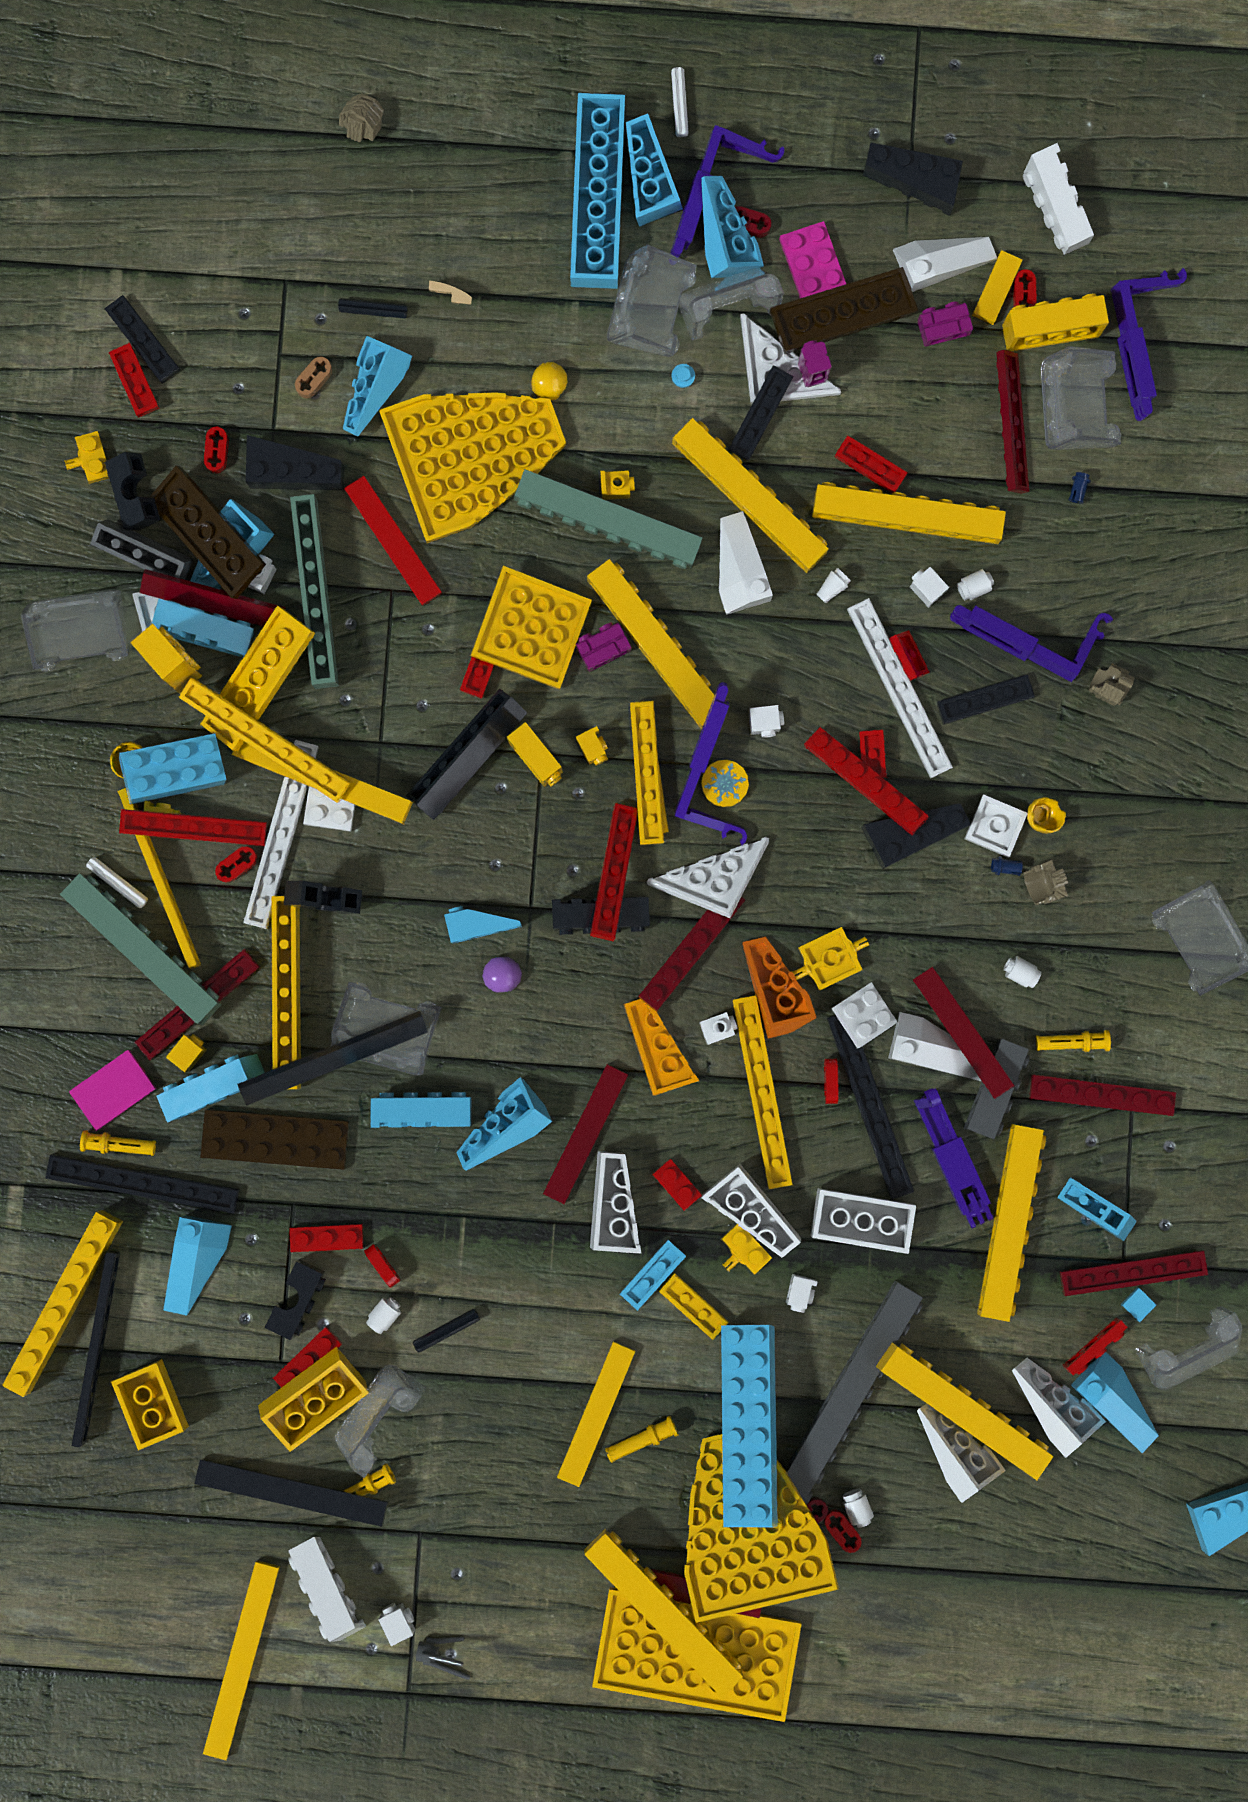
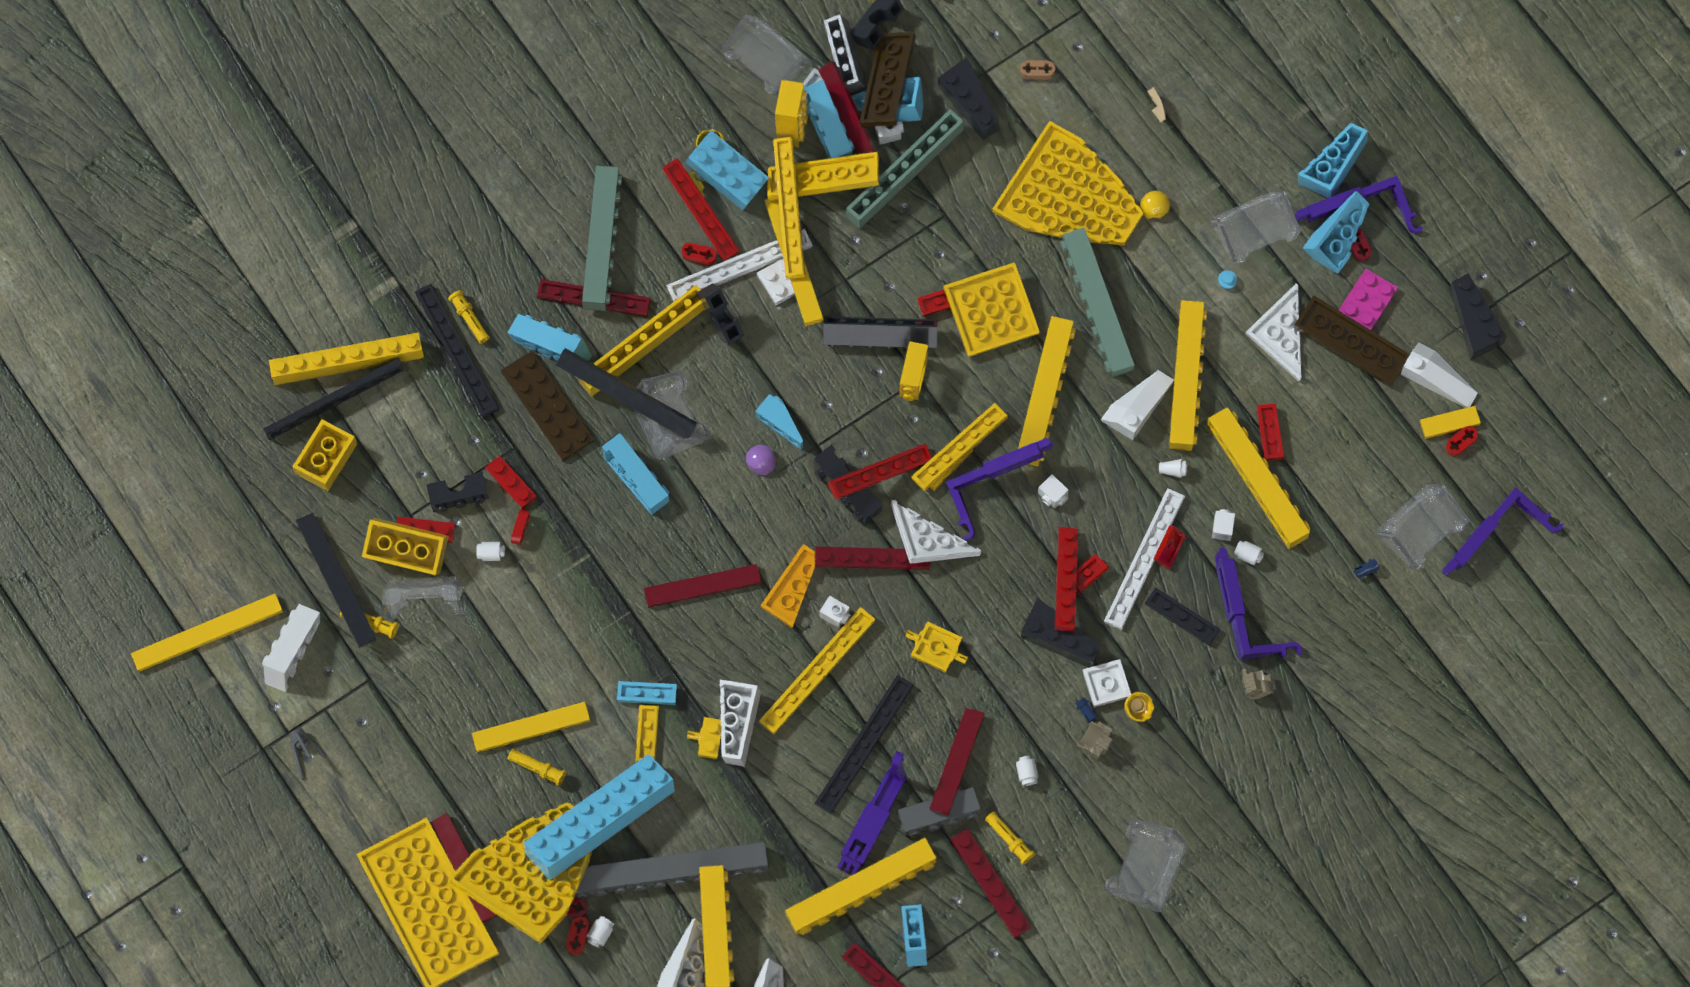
camera: 55 degrees right, 15 degrees down
dark pink tile [69,1050,157,1131] -> none
white axle [86,857,148,908] -> none
yellow tile [118,788,201,969] -> none
medium azure wedge [163,1215,232,1315] -> none
yellow brick [166,1034,207,1072] -> none
red beam [204,427,229,474] -> none
black axle [338,298,408,319] -> none
medium azure wedge [343,336,412,436] -> none
red tile [344,476,442,607] -> none
white brick [378,1603,415,1646] -> none
black axle [413,1309,480,1353] -> none
medium azure wedge [457,1077,552,1171] -> none
medium azure brick [570,93,625,289] -> none
magenta brick [576,622,631,672] -> none
yellow brick [576,726,608,766] -> none
yellow brick [584,1529,743,1698] -> none
white wedge [590,1151,641,1253] -> none
yellow brick [600,471,635,500] -> none
red plate [653,1158,702,1211] -> none
white axle [671,67,688,137] -> none
clear windscreen [679,268,784,341] -> none
yellow tile [701,760,749,807] -> none
black tile [728,365,794,461] -> none
orange wedge [742,937,816,1039] -> none
white brick [786,1274,818,1313] -> none
magenta brick [798,340,832,387] -> none
white brick [810,1188,916,1254] -> none
red beam [824,1058,838,1104] -> none
white plate [831,982,897,1049] -> none
white wedge [888,1012,981,1081] -> none
magenta brick [918,301,973,347] -> none
dark red plate [996,350,1029,494] -> none
yellow brick [1002,294,1109,352] -> none
white wedge [1023,143,1094,255] -> none

